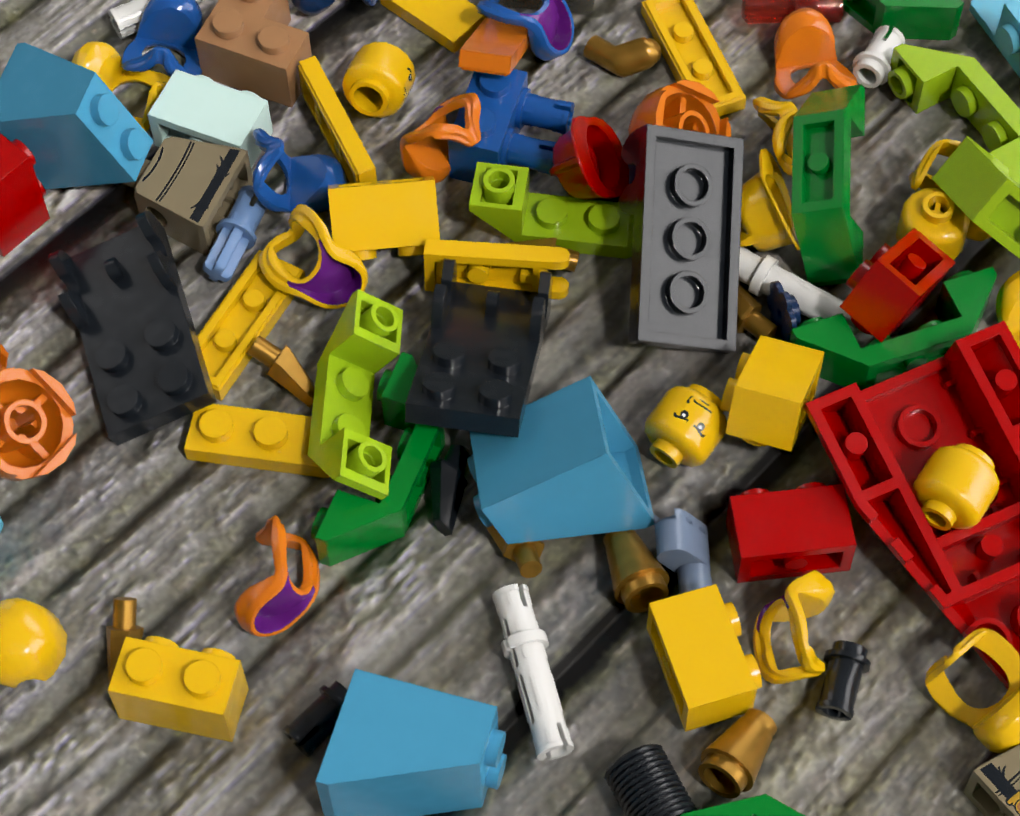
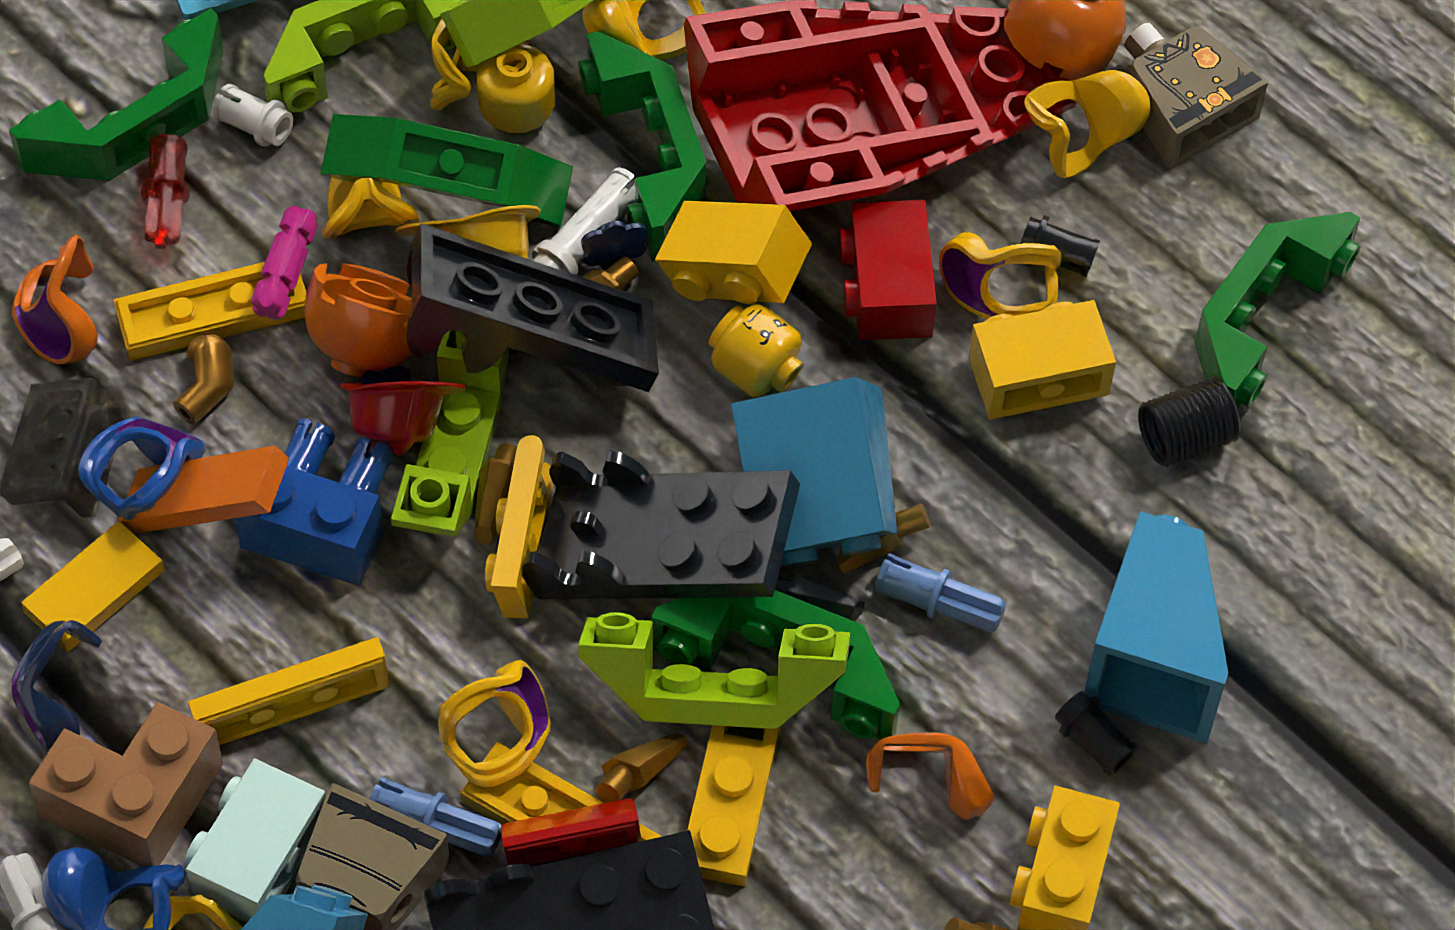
camera: 90 degrees left, 0 degrees up
blue piece [252,128,347,213] -> none
yellow brick [328,176,440,260] -> none
yellow head [342,42,416,118] -> none
orange piece [400,93,481,183] -> none
white pin [492,584,574,761] -> none
pearl gold cone [603,530,669,613] -> none
sand blue piece [654,508,712,594] -> none
pearl gold cone [698,708,777,799] -> none
orange piece [774,8,857,99] -> none
red brick [839,228,956,343] -> none
yellow head [912,443,999,531] -> none
none -> dark pink axle [251,206,318,320]
none -> red slope [501,798,642,867]
none -> medium blue axle [875,553,1006,632]

